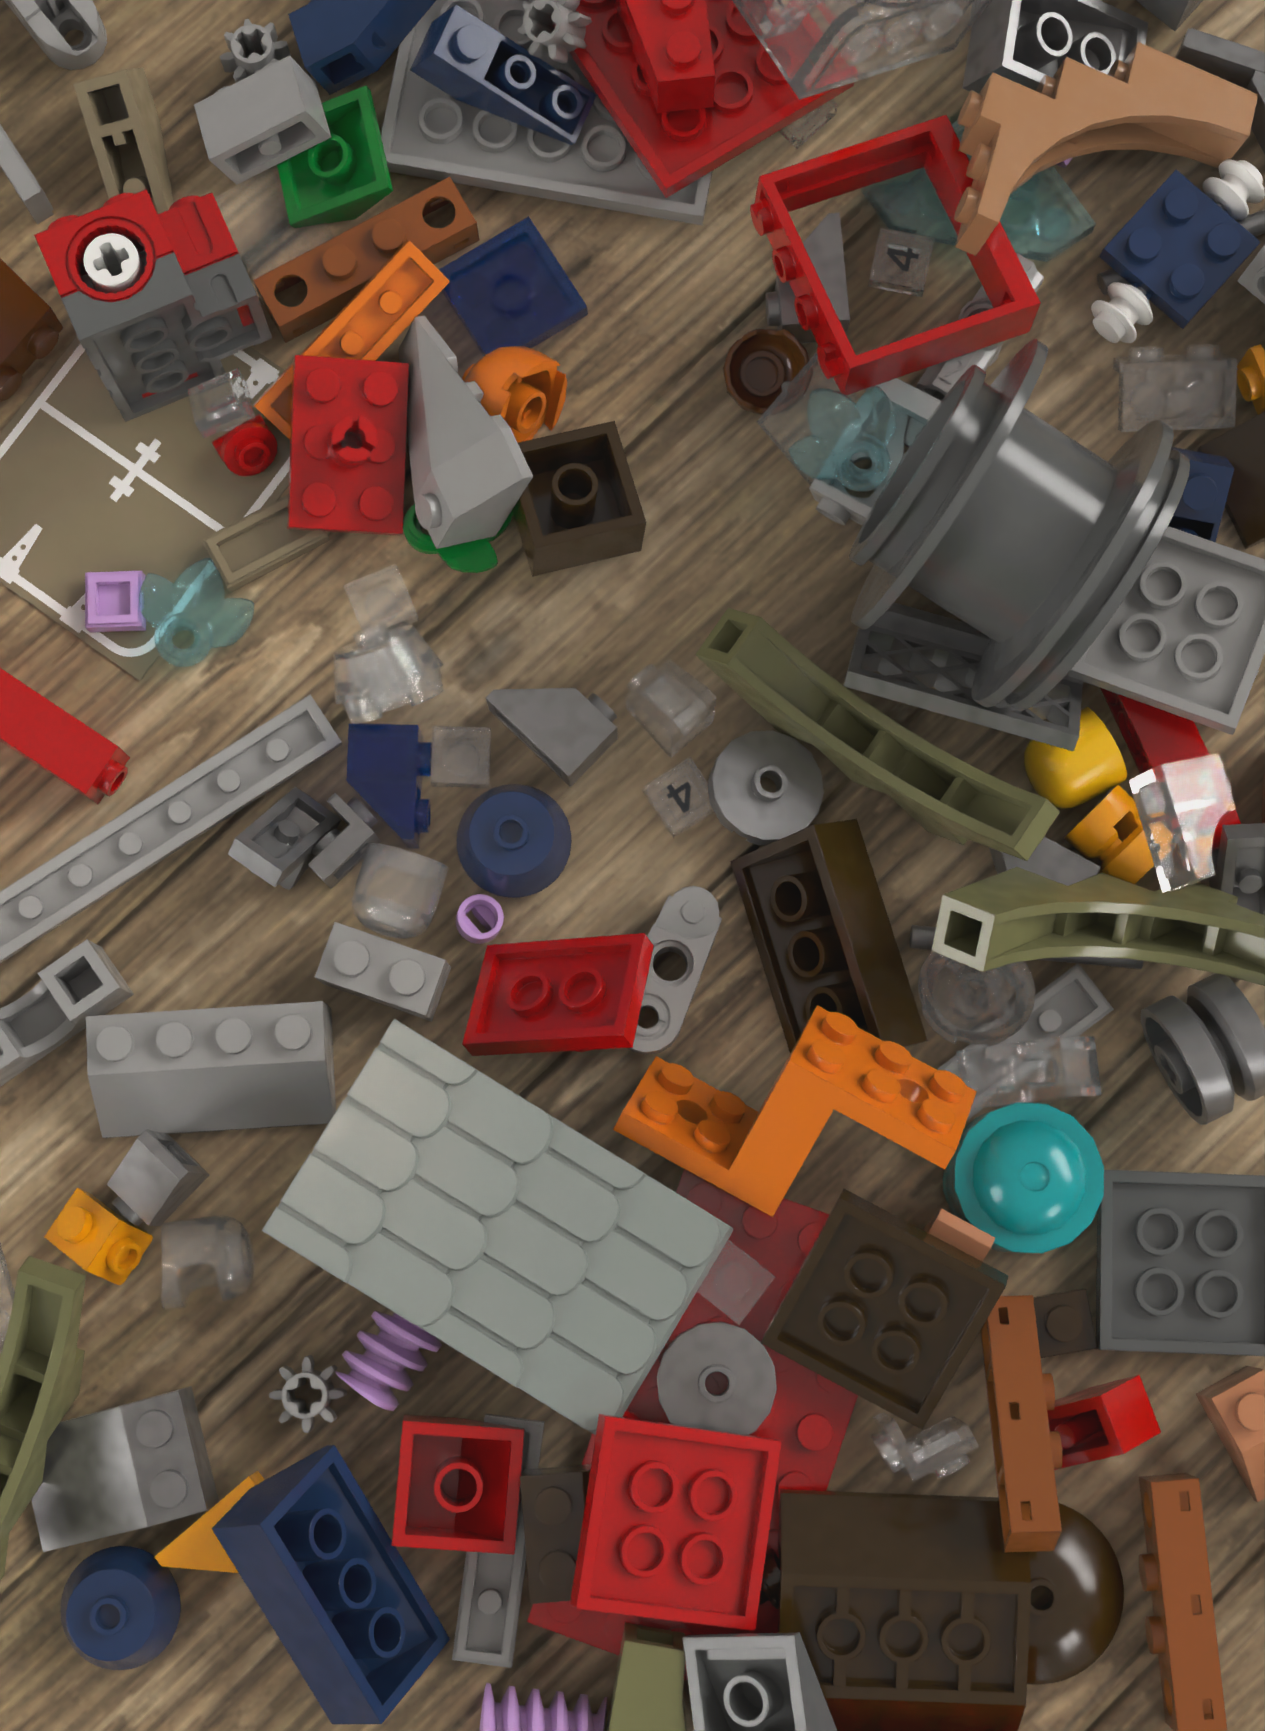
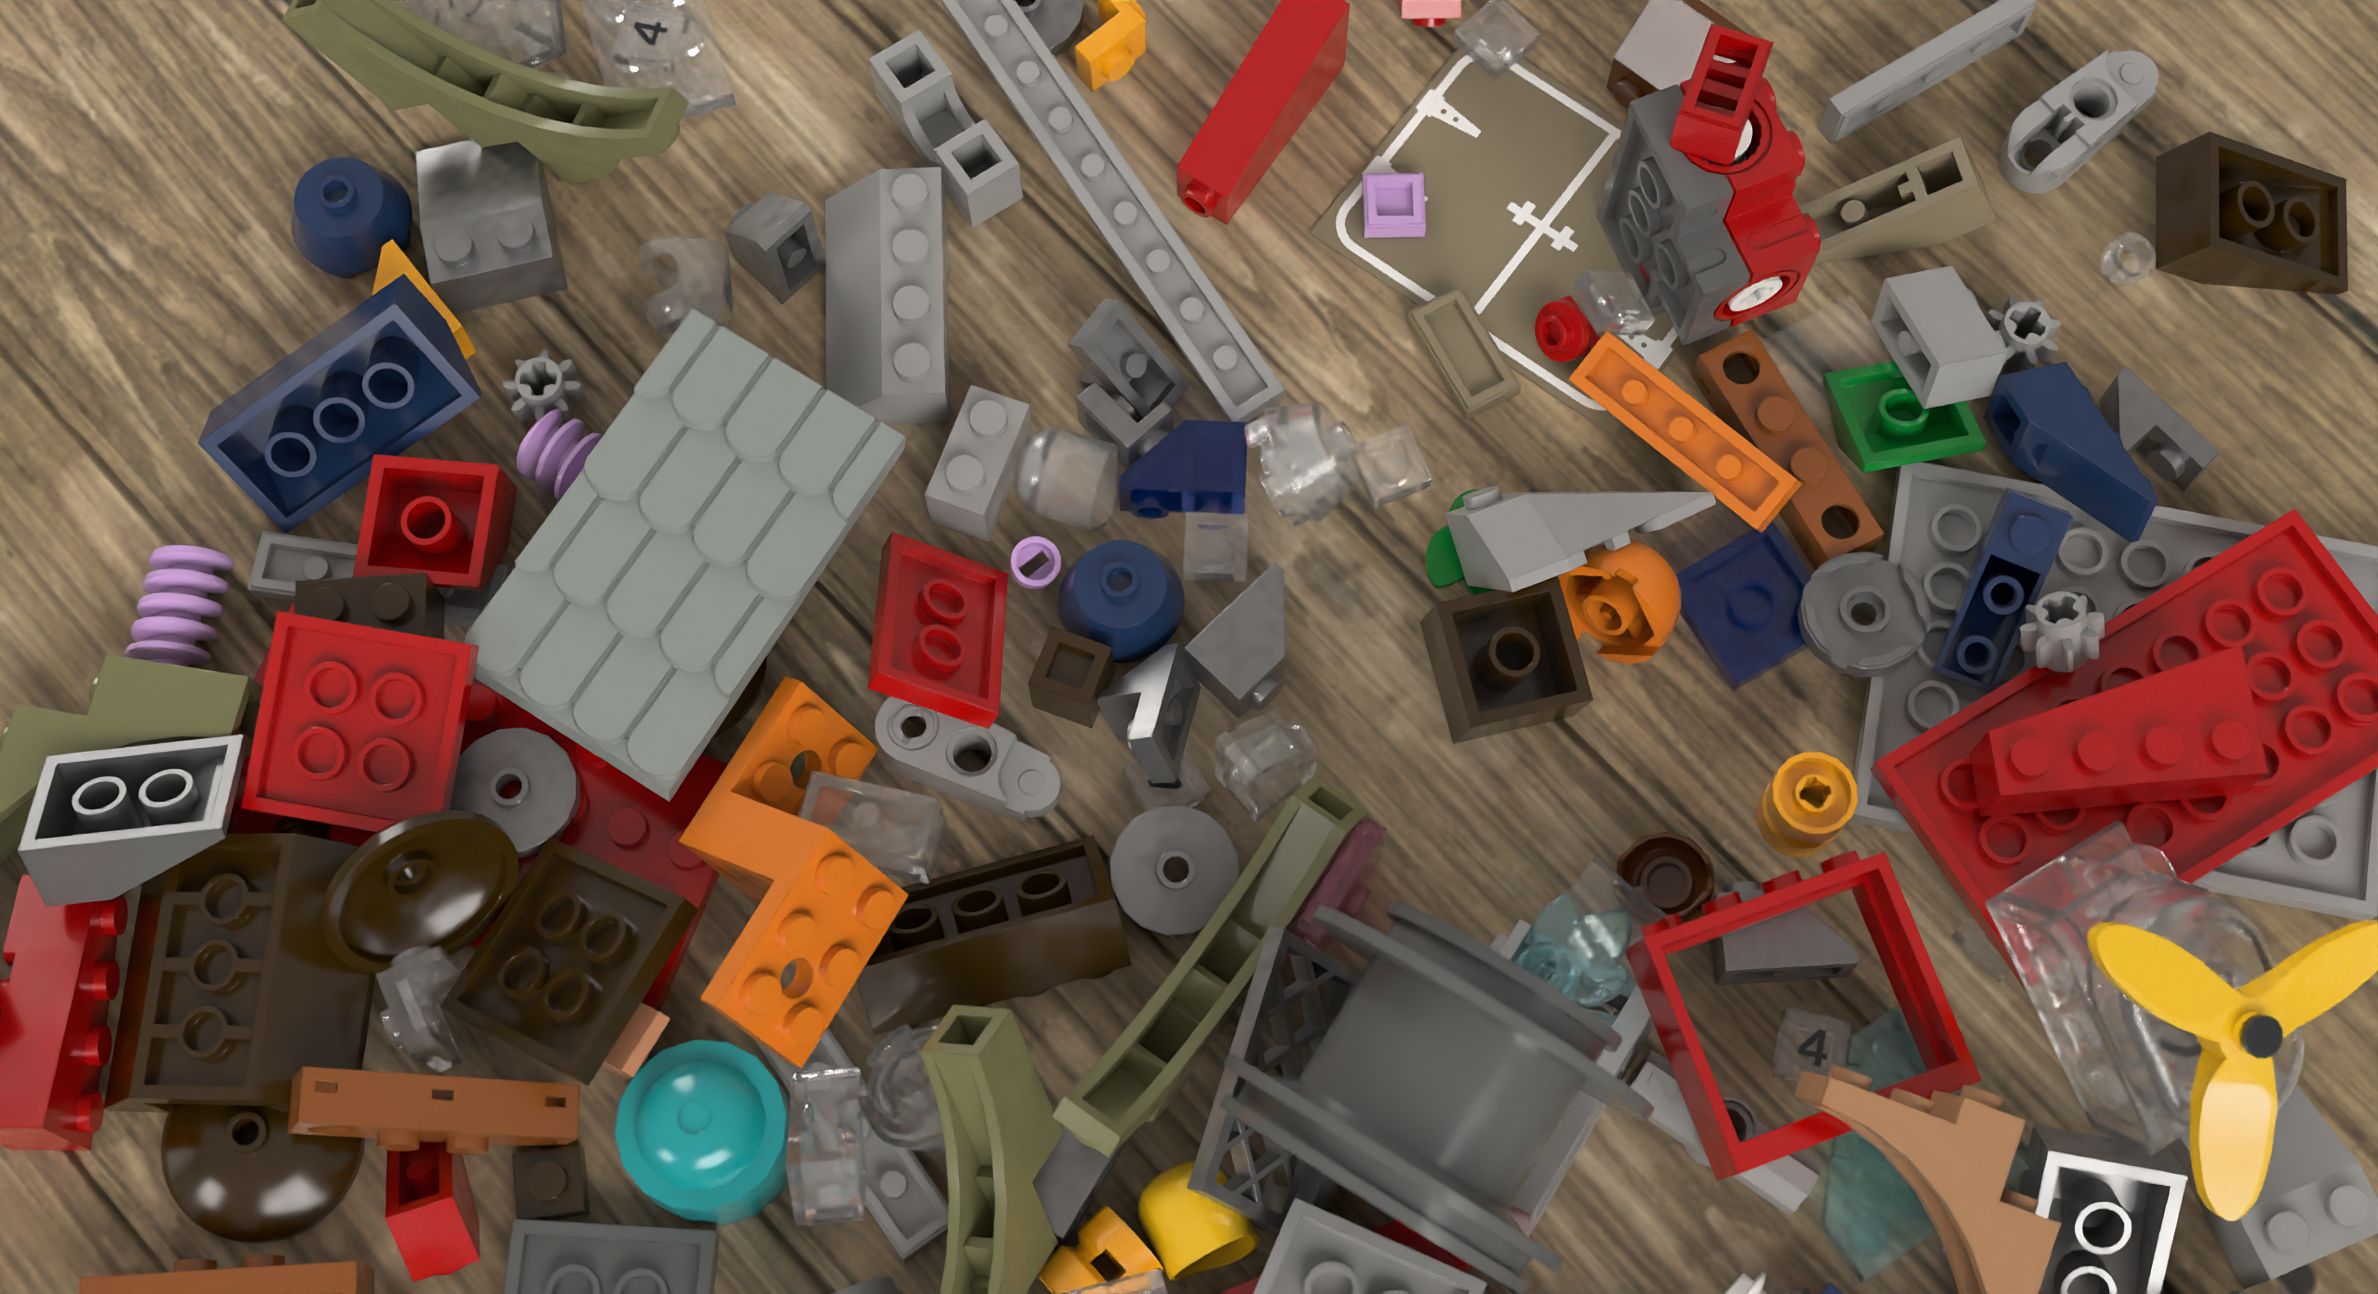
camera: 90 degrees right, 10 degrees down
light orange bracket [44,1187,153,1285] -> none
clear light blue plate [139,558,254,667] -> none
red plate [287,355,409,536] -> none
clear plate [697,1239,776,1325] -> none
none -> dark brown dish [320,810,519,973]
none -> clear slope [798,771,946,884]
none -> dark brown panel [1028,626,1115,728]
none -> flat silver slope [1097,643,1201,784]
none -> clear pink plate [1295,817,1387,953]
none -> red slope [1670,24,1774,165]
none -> light orange wheel [1756,752,1858,857]
none -> flat silver plate [1797,551,1931,678]

